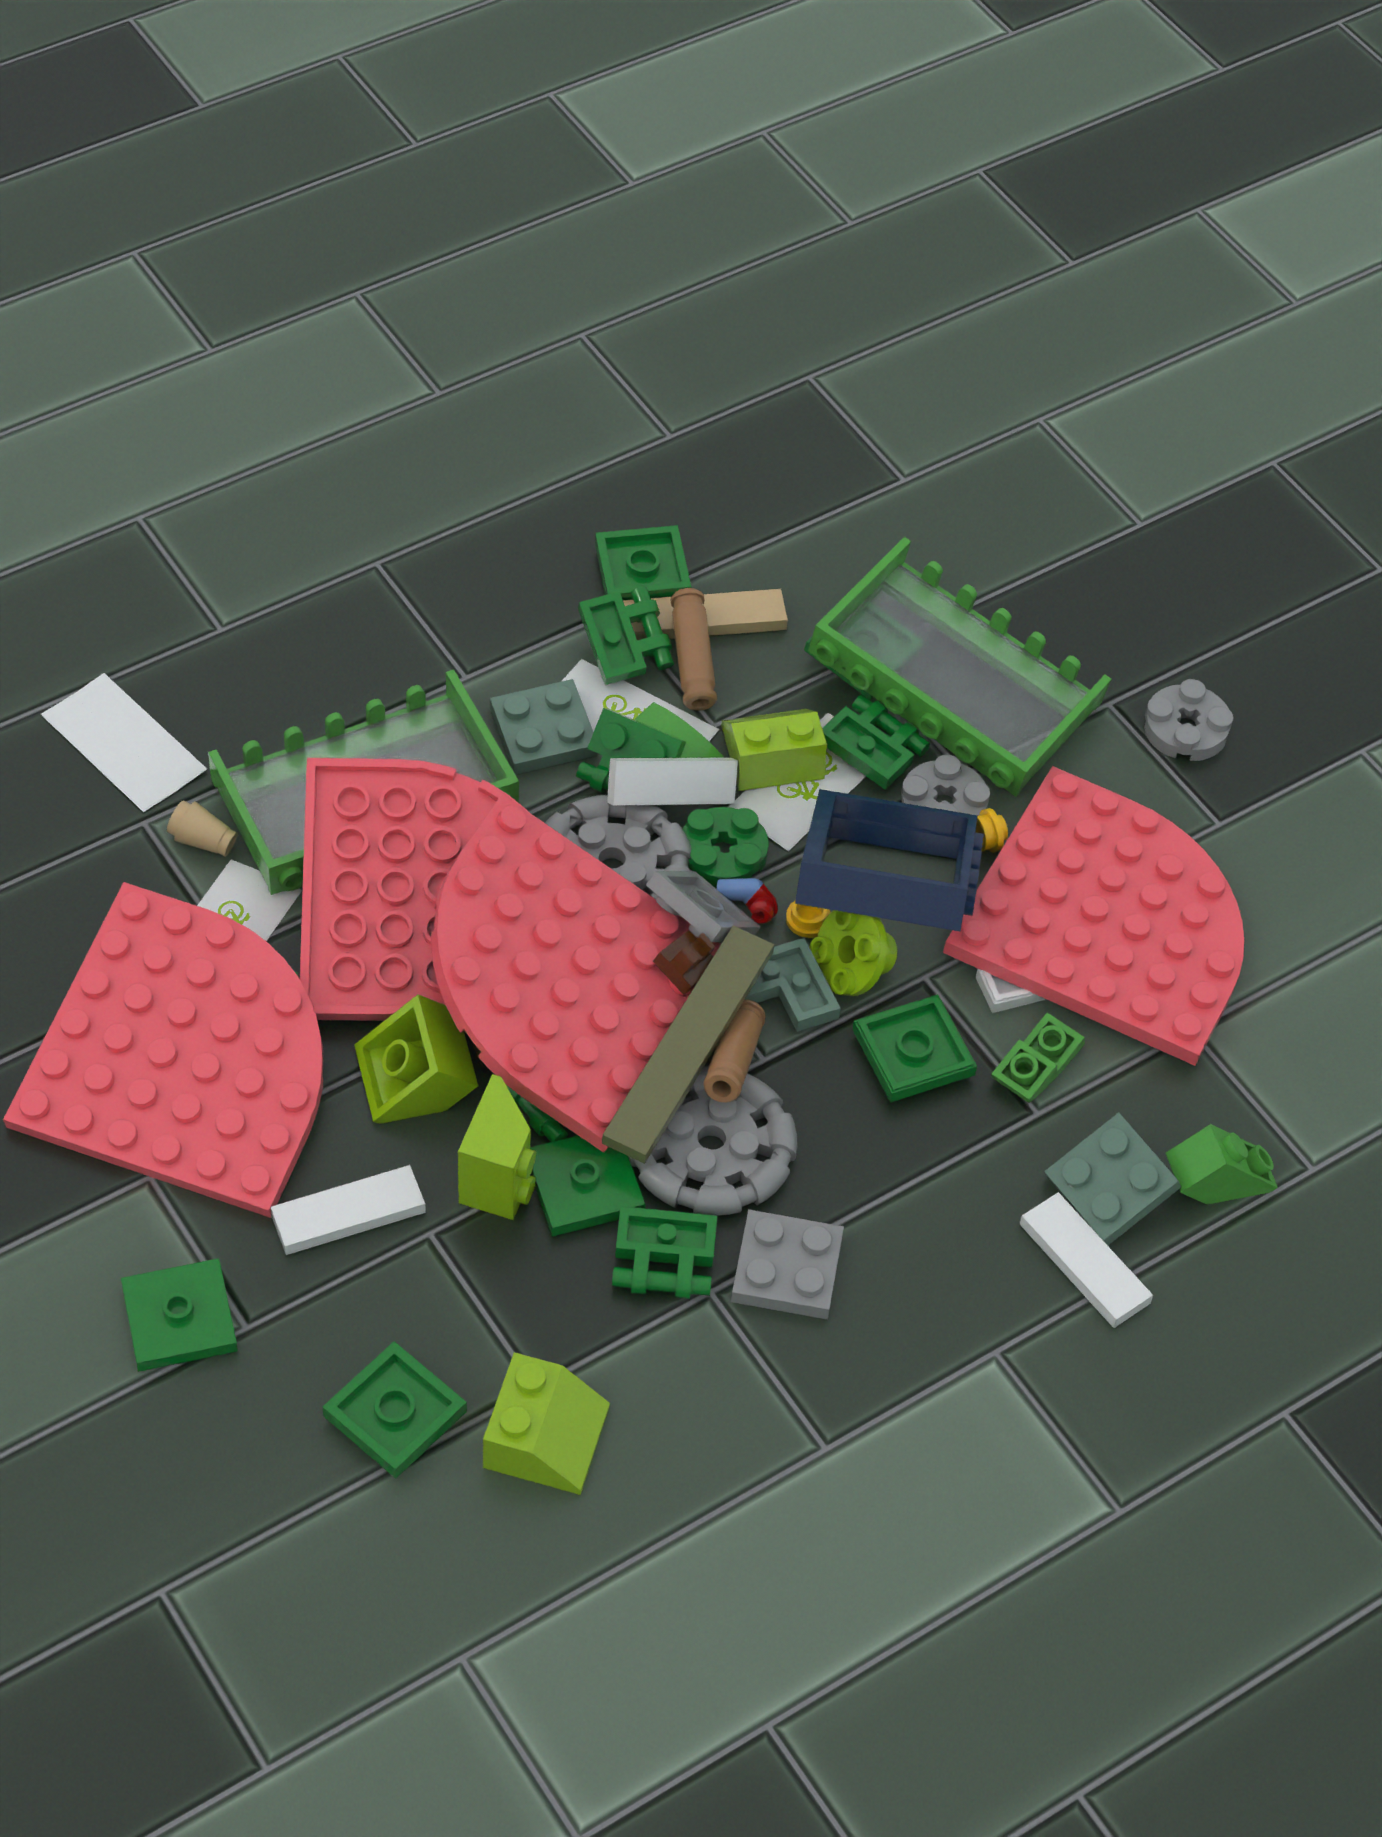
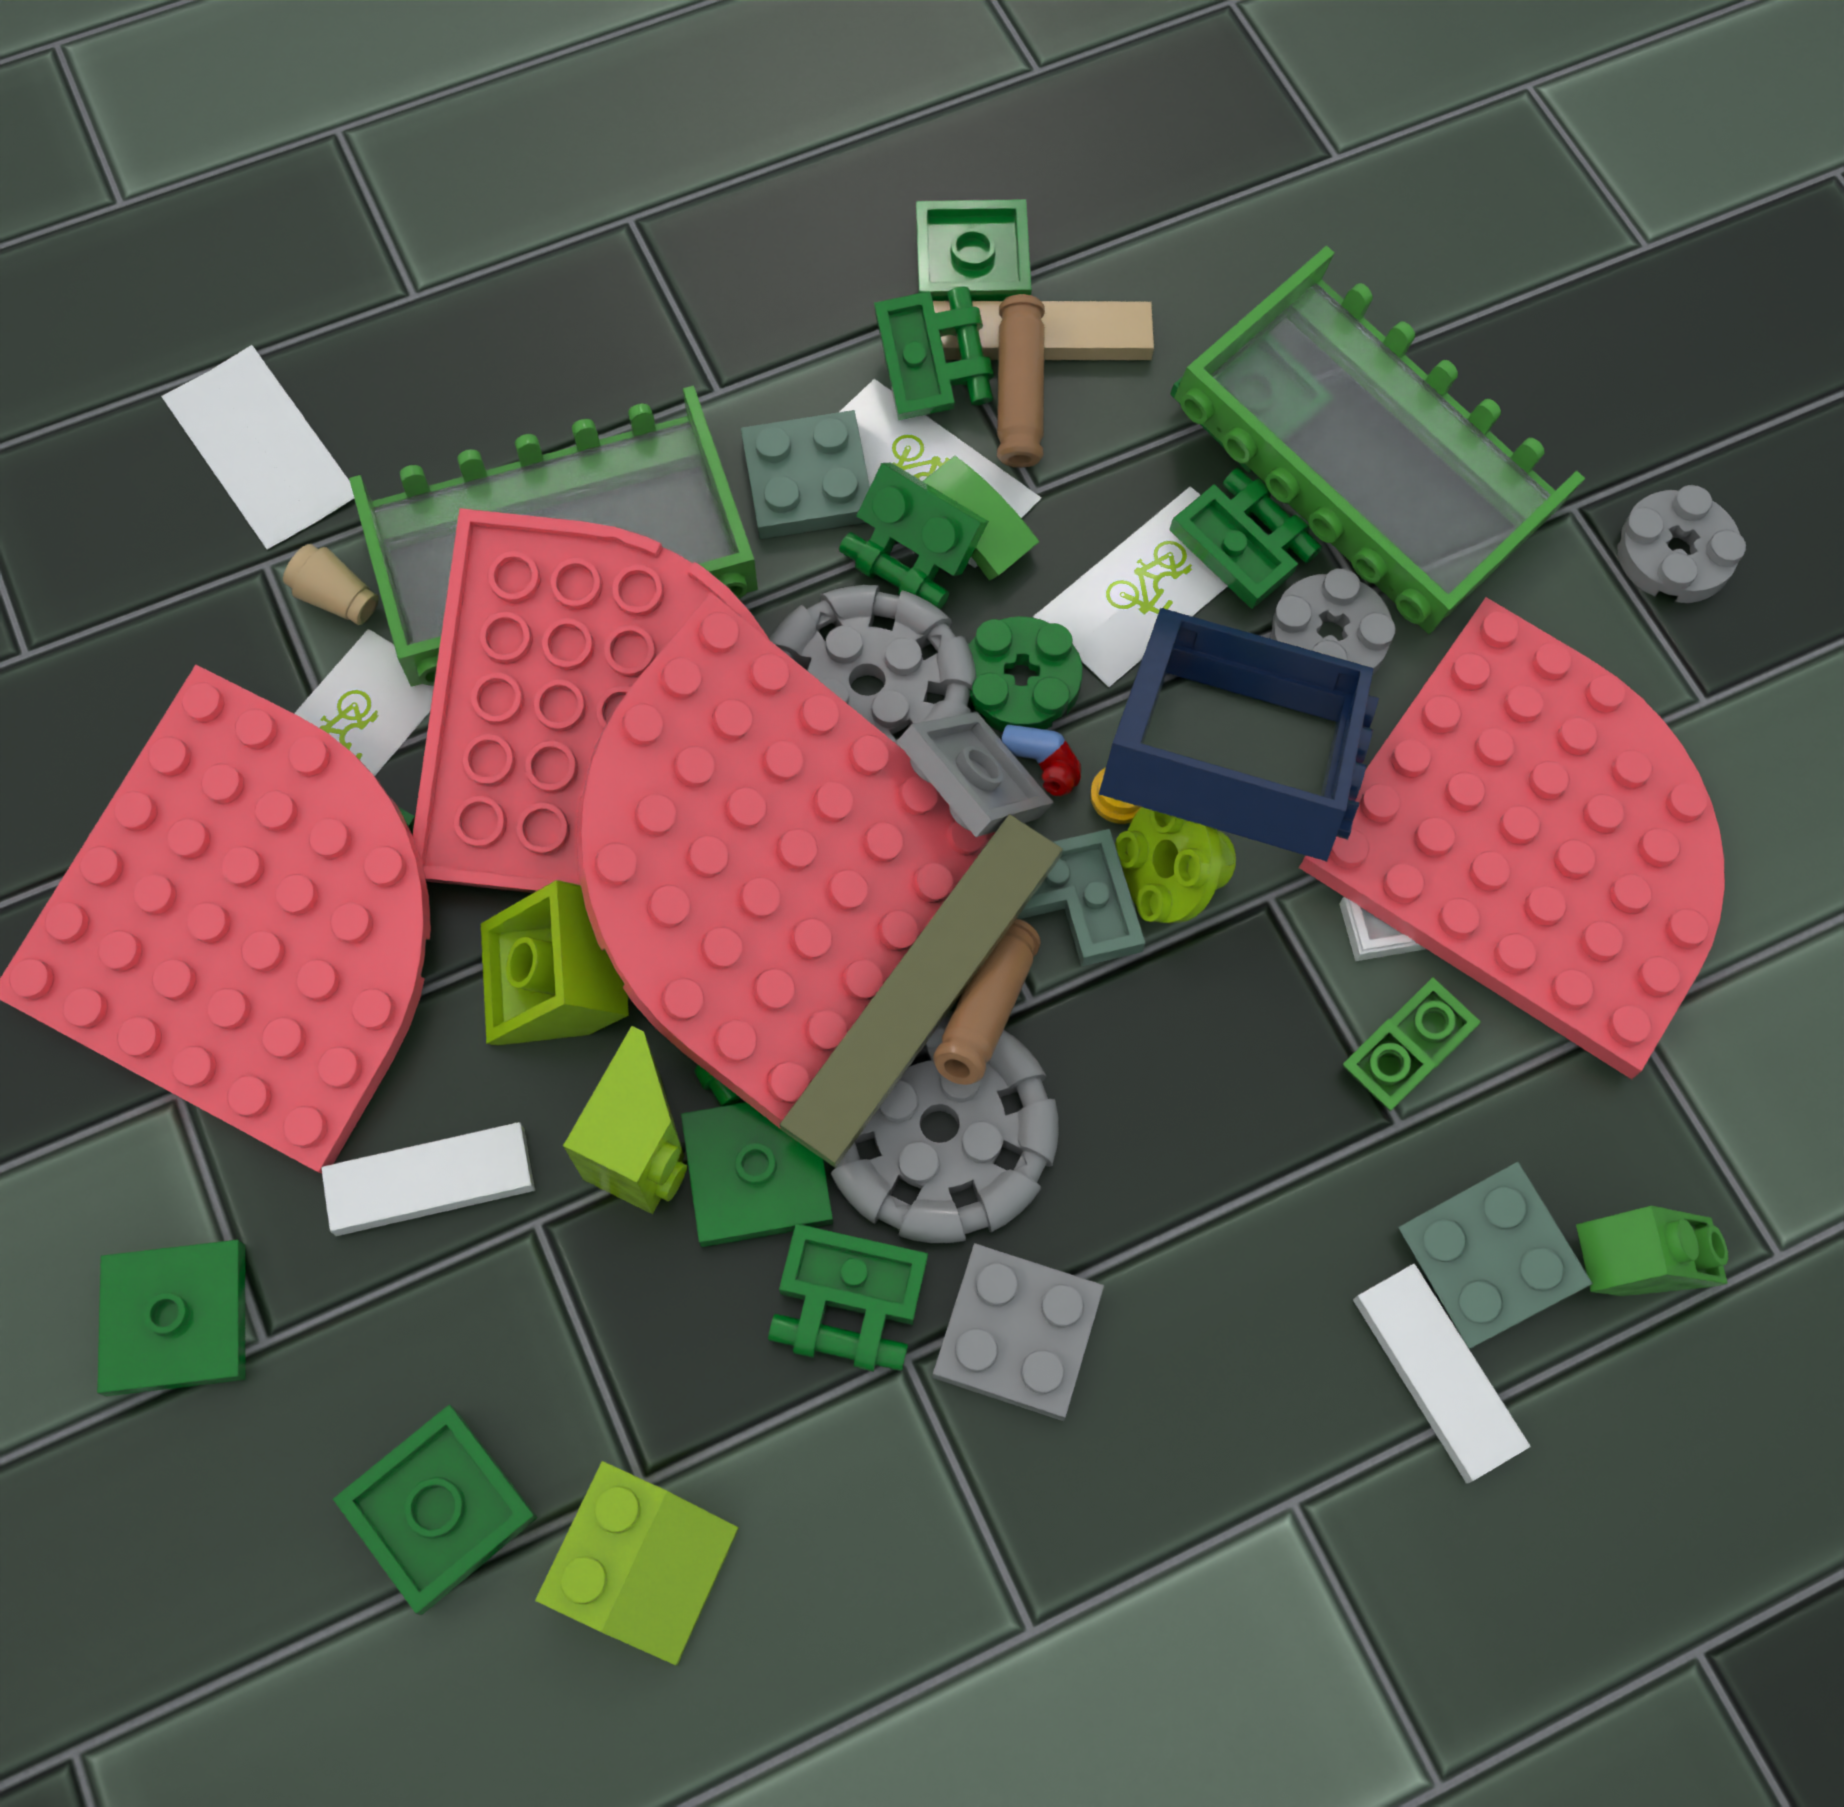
camera: 10 degrees right, 15 degrees up
white tile [607,758,738,805] -> none
reddish brown tile [653,930,716,995] -> none
lime slope [721,709,827,791] -> none
green plate [852,994,977,1103] -> none
yellow plate [976,808,1008,853] -> none

